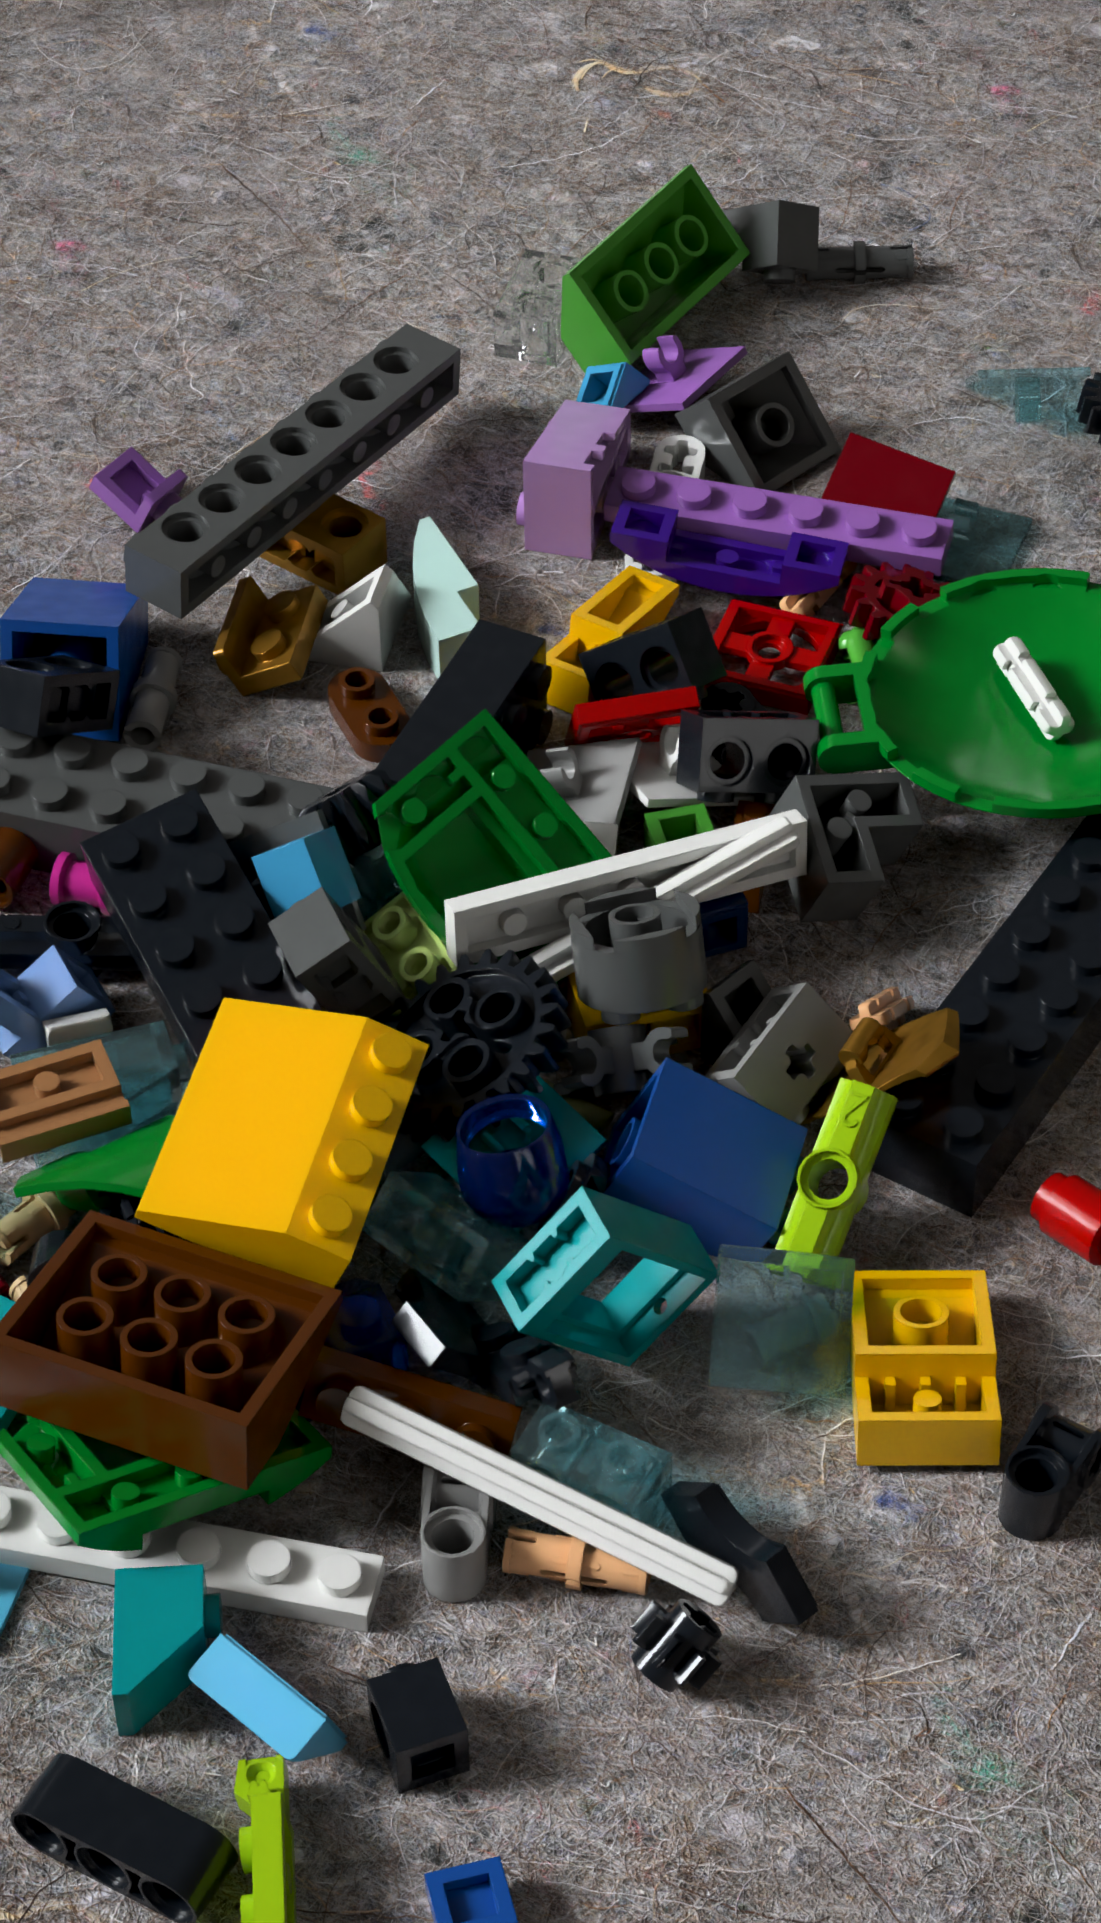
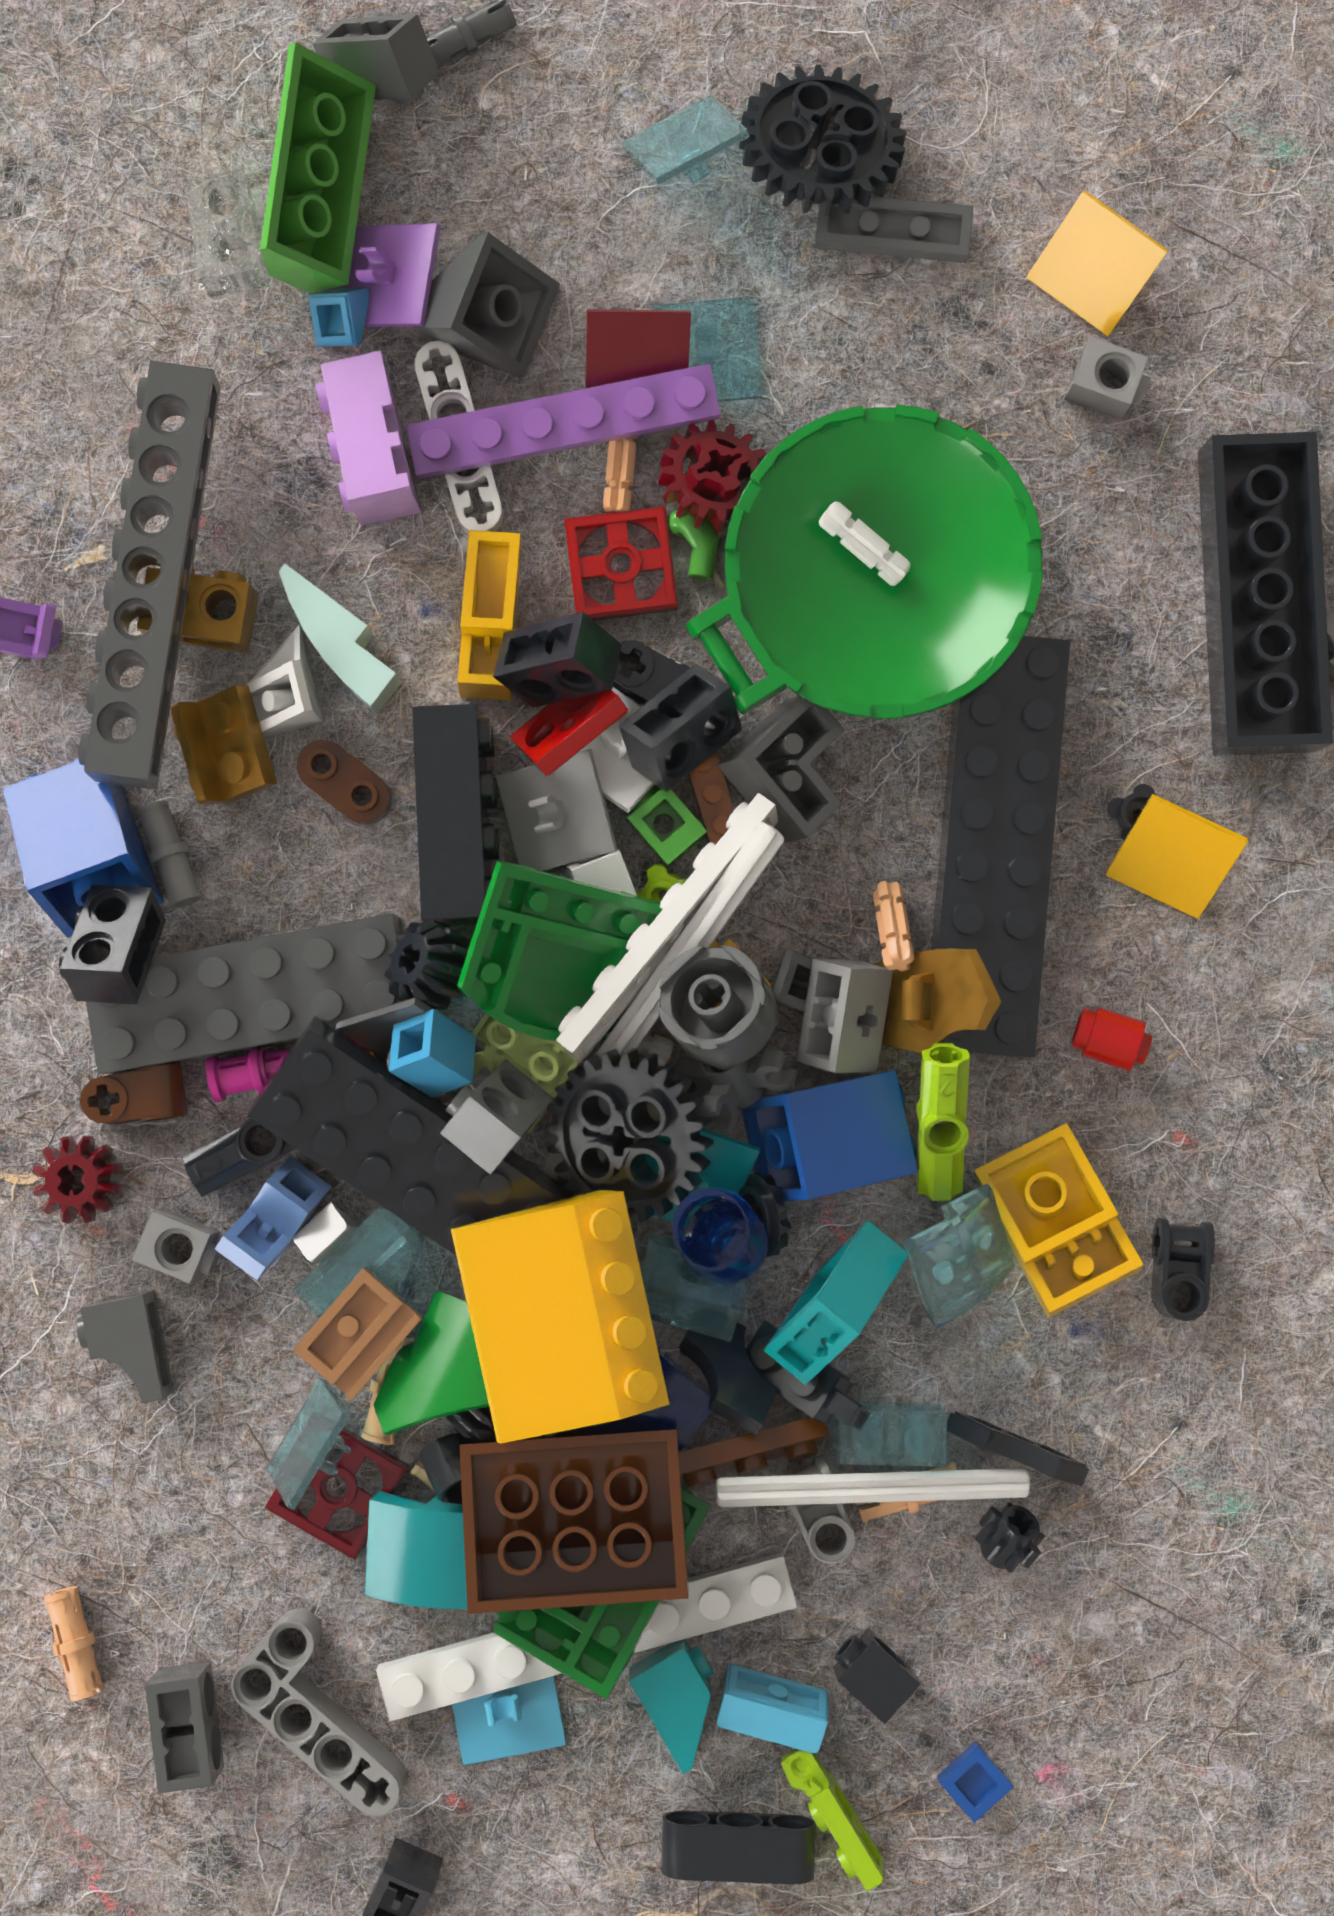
camera: 30 degrees left, 40 degrees up
dark purple slope [609,499,849,596] -> none

